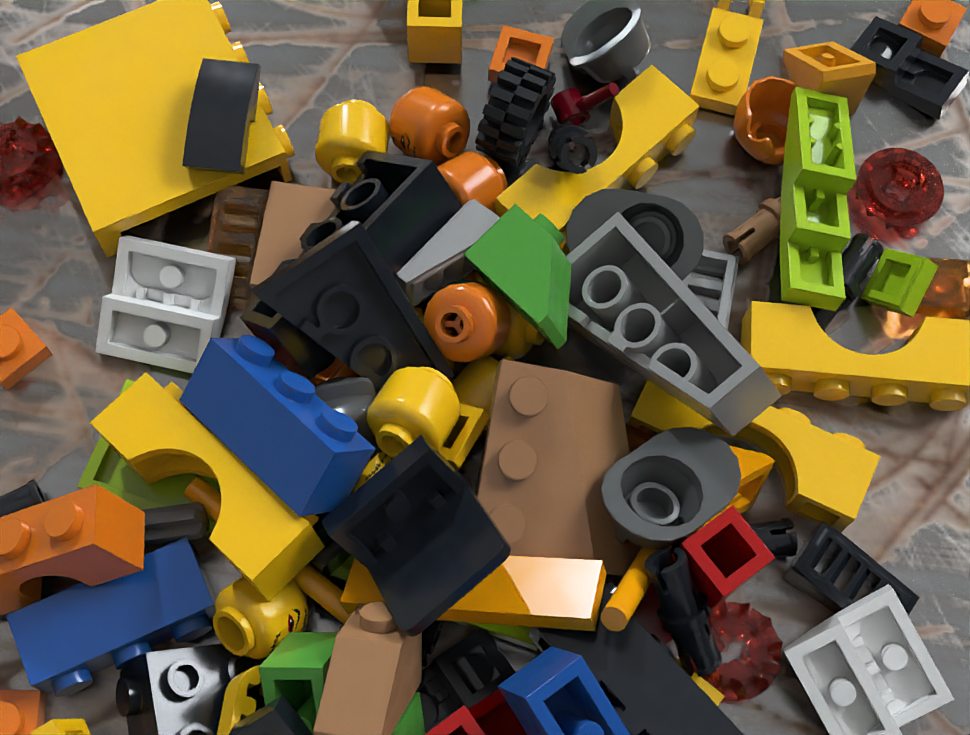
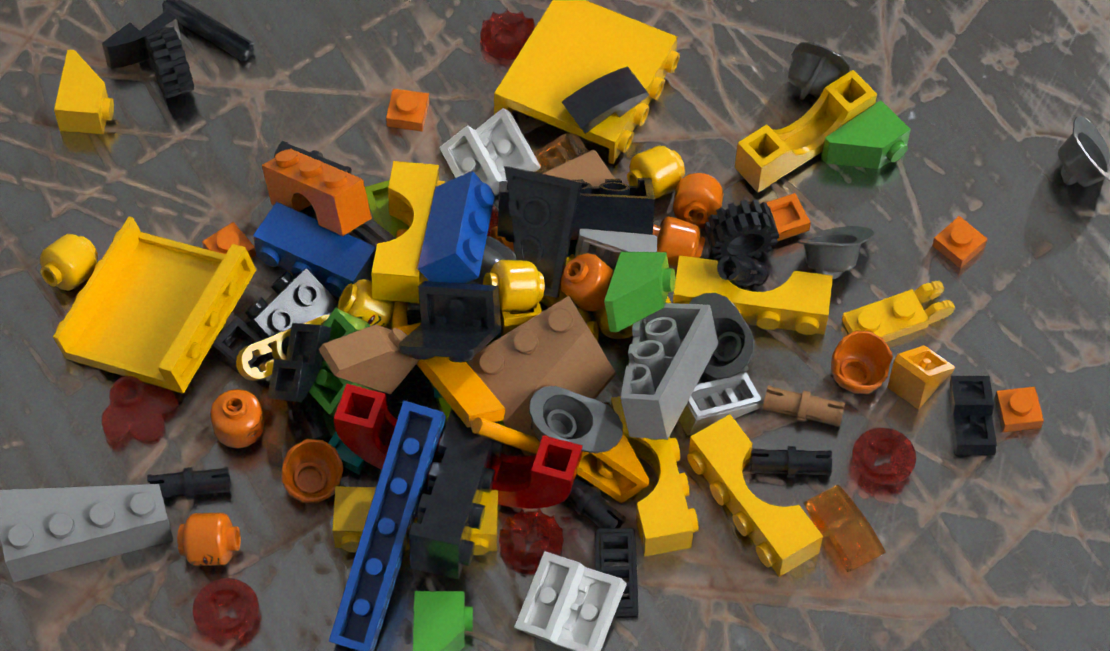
camera: 55 degrees right, 10 degrees down
dark red hand [551,83,619,125] -> none
black pin [644,547,722,677] -> none
lime slope [780,87,856,311] -> none
lime tile [861,248,939,318] -> none

